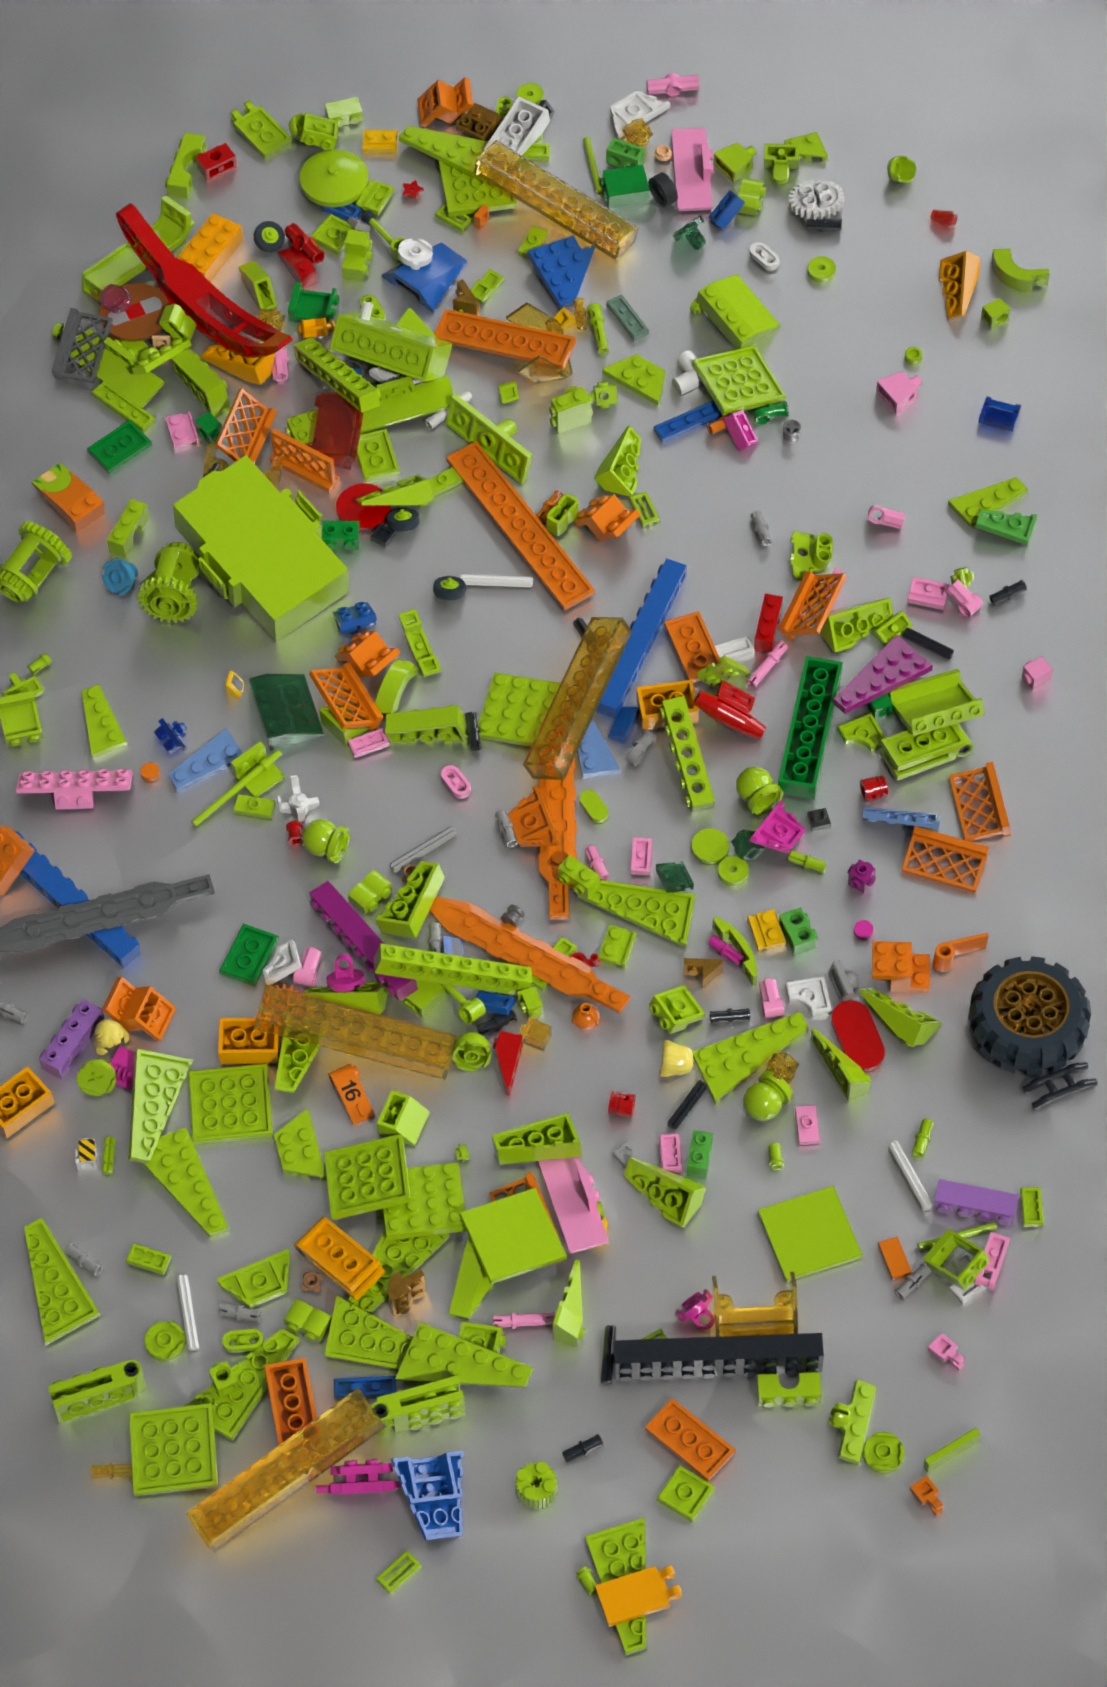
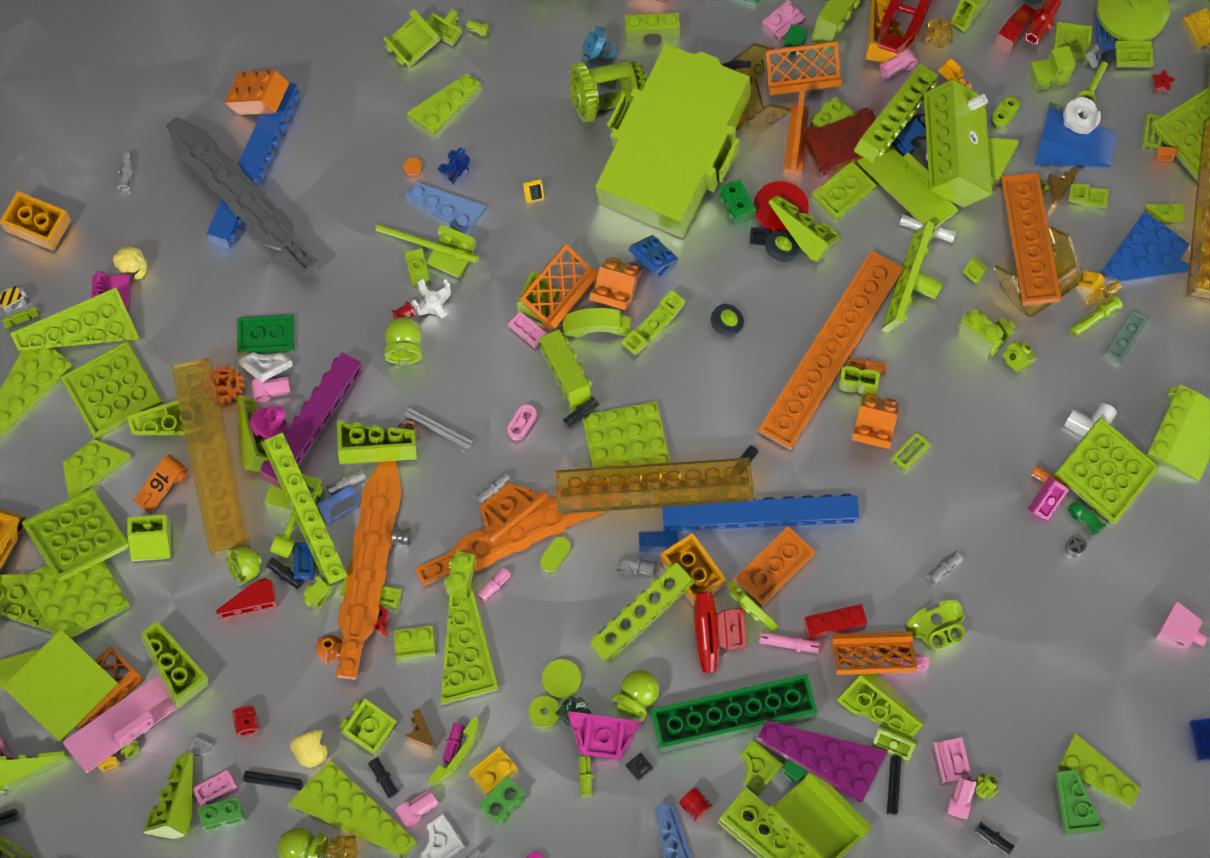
camera: 65 degrees right, 10 degrees up
bright pink bracket [16,769,133,810] -> none
medium lavender brick [39,999,104,1079] -> none
lime tile [76,1058,117,1096] -> none
orange bracket [101,977,176,1041] -> none
light orange brick [218,1017,281,1064] -> none
clear green slope [249,674,324,751] -> none
green panel [288,282,340,323] -> none
lime brick [348,870,392,915] -> none
lime plate [428,467,463,497] -> none
lime plate [455,1144,470,1163] -> none
white axle [460,574,533,587] -> none
clear yellow brick [520,1018,552,1052] -> none
medium blue wing [570,709,620,778] -> none
lime wedge [594,425,641,497] -> none
lime wing [602,354,665,405] -> none
bright pink plate [631,837,652,875] -> none
blue tile [654,400,725,443] -> none
clear green plate [655,861,694,893] -> none
white tile [715,635,755,660] -> none
magenta brick [847,859,876,894] -> none
bright pink piece [868,505,905,529] -> none

